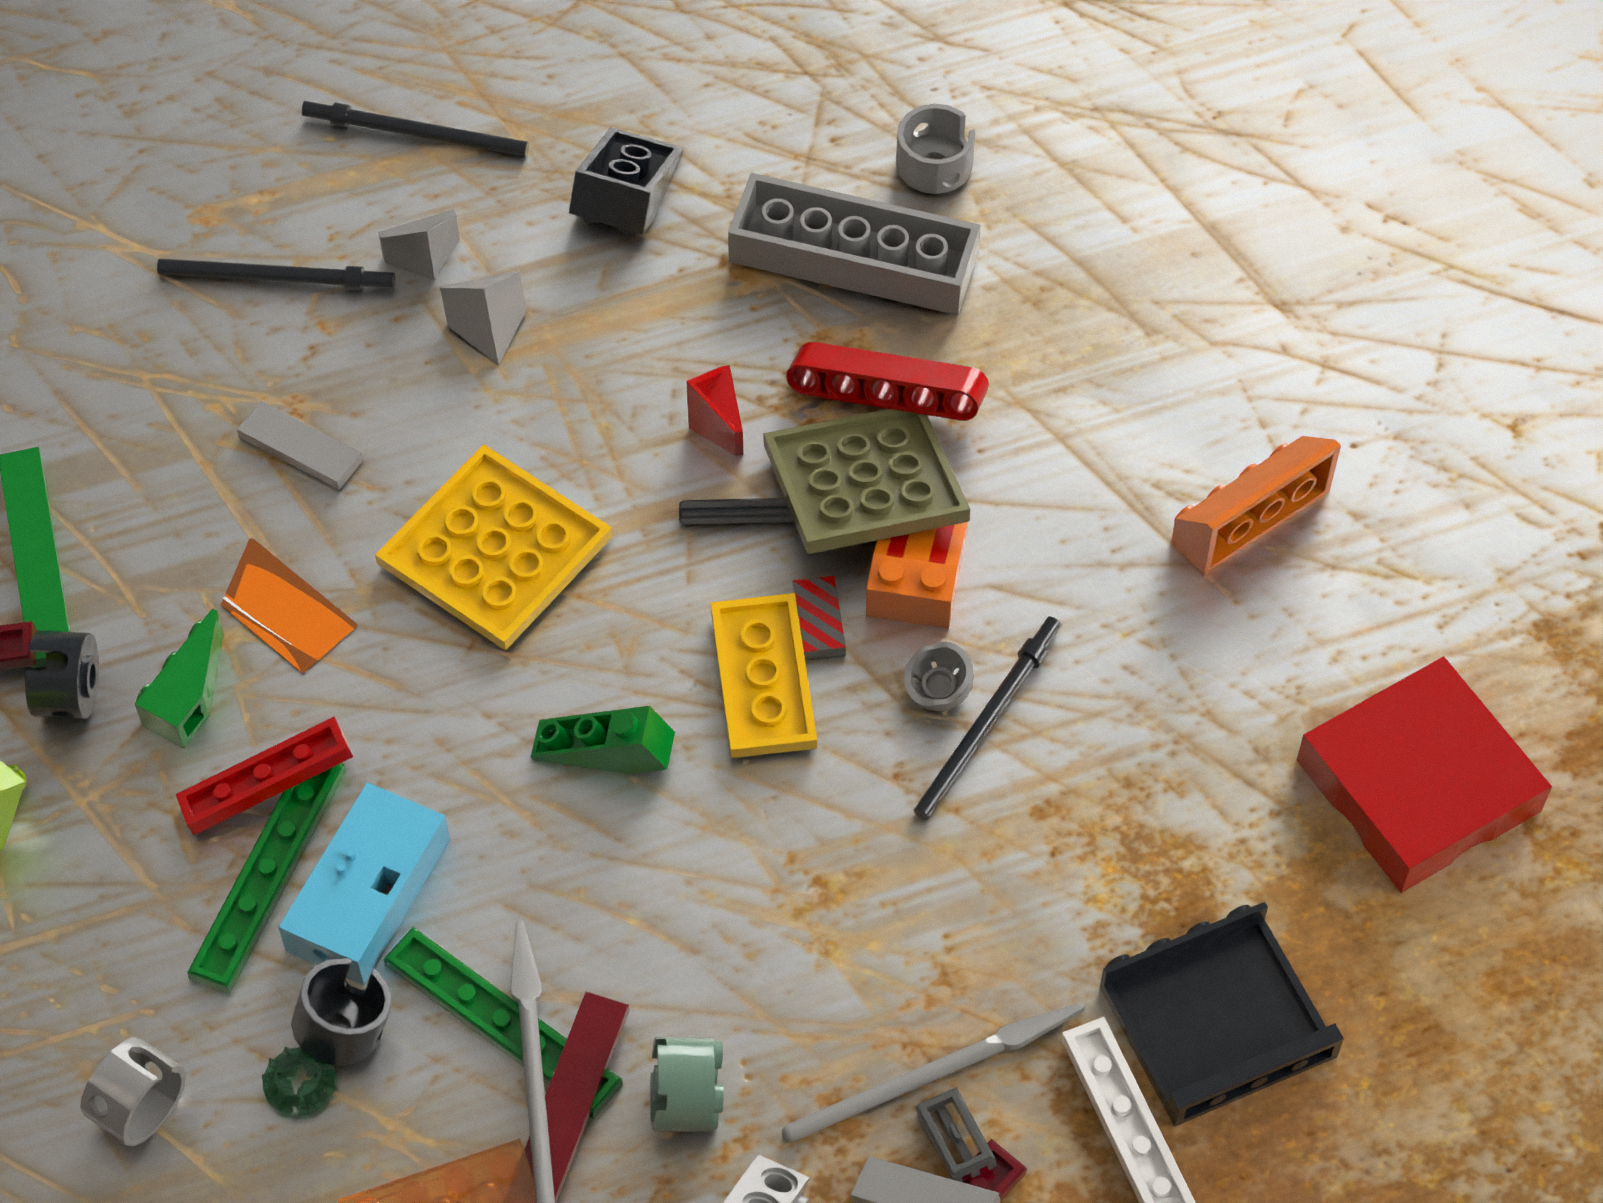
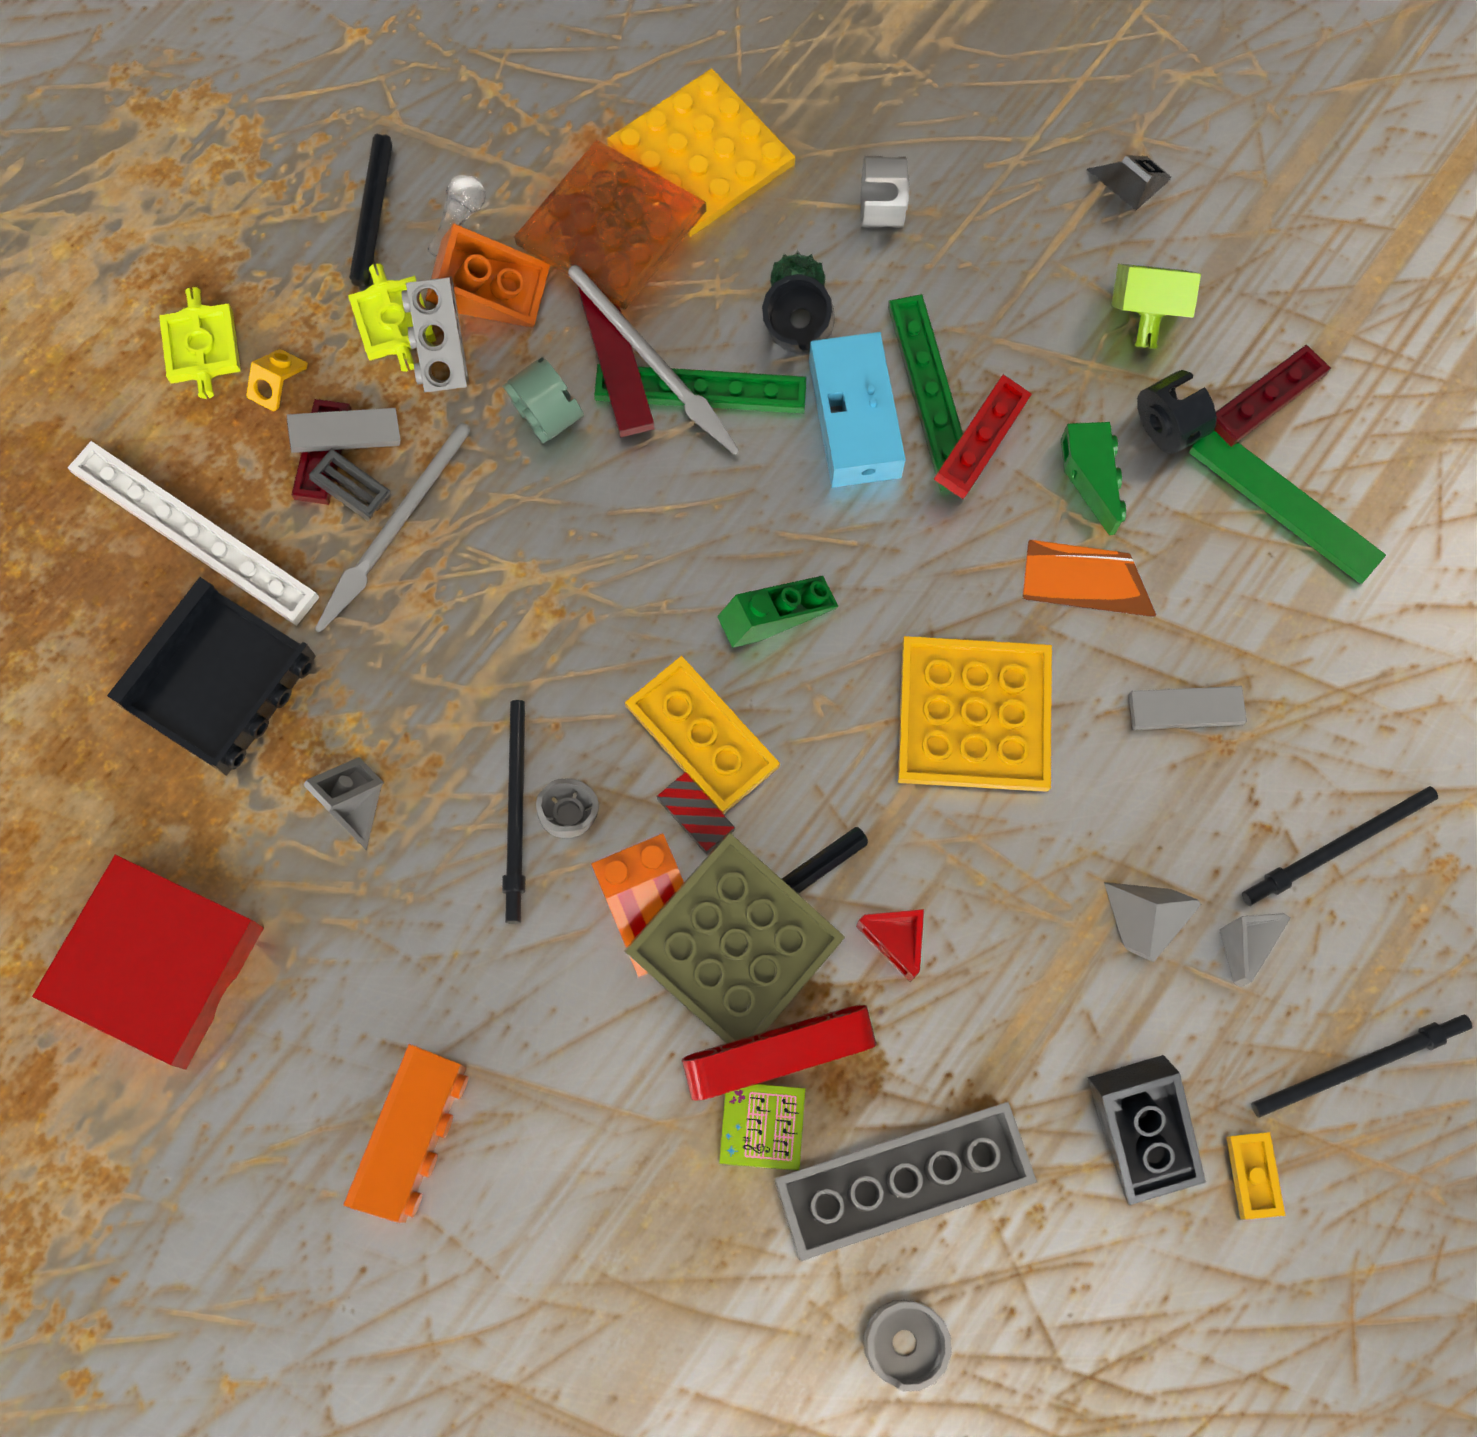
camera: 145 degrees right, 15 degrees up
none -> light grey slope [304,757,384,850]
none -> lime tile [719,1084,806,1171]
none -> yellow plate [1226,1132,1286,1220]

